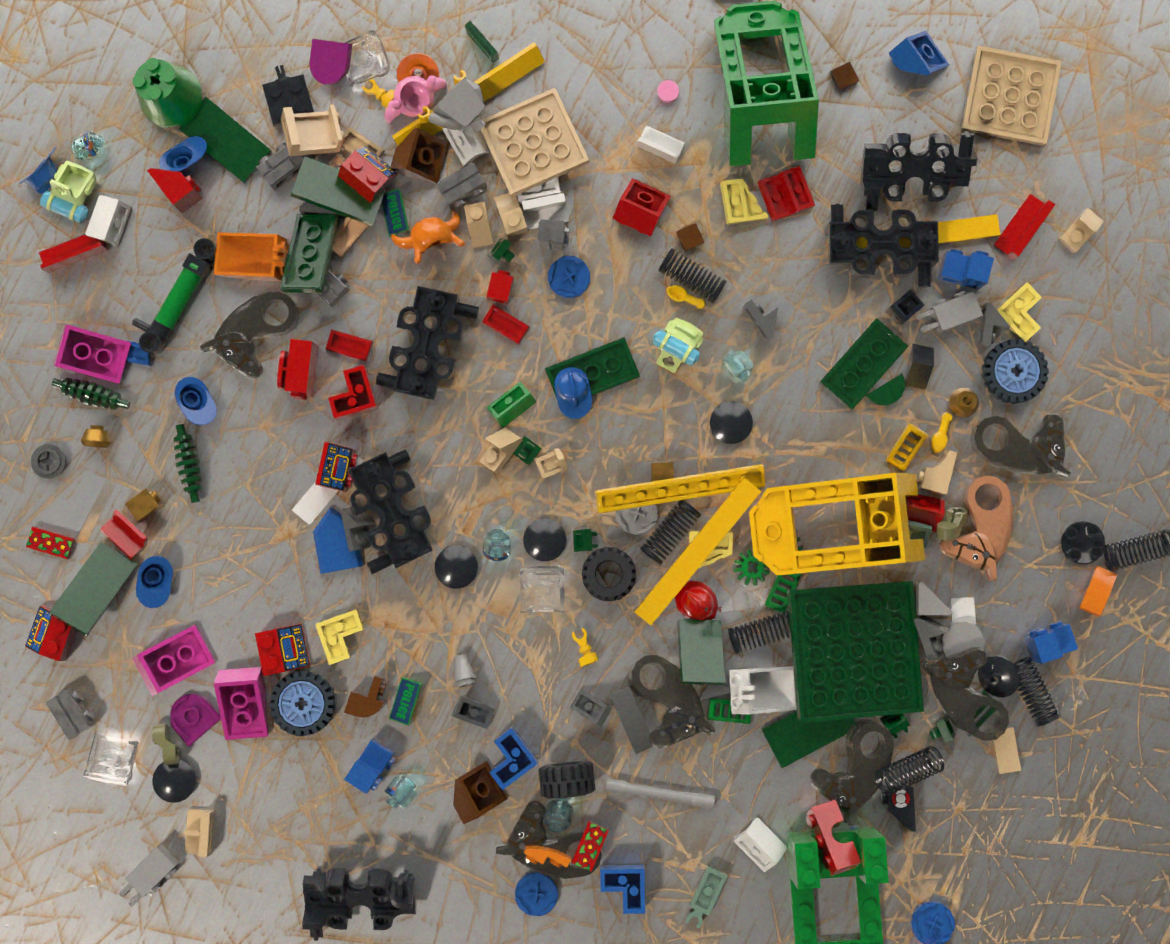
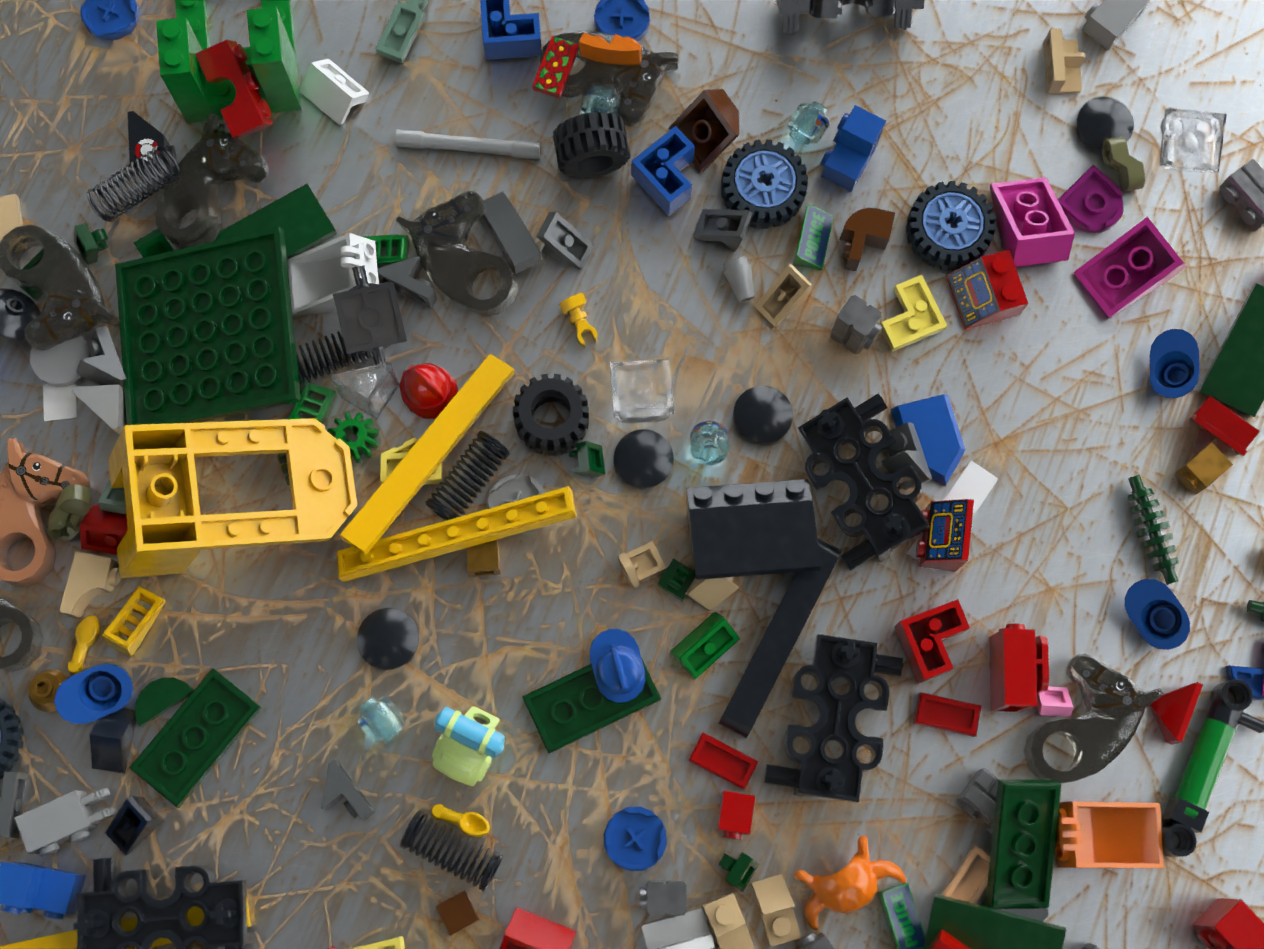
camera: 170 degrees right, 10 degrees down
tile [677,619,725,685] -> none
none -> blue piece [54,664,133,724]
none -> black plate [333,265,407,370]
none -> black slope [686,479,821,580]
none -> black beam [718,538,842,738]
none -> wheel [721,139,808,229]
none -> tan slope [755,264,812,327]
none -> flat silver brick [830,295,883,354]
none -> bright pink plate [1037,686,1073,717]
none -> red slope [1147,682,1203,745]

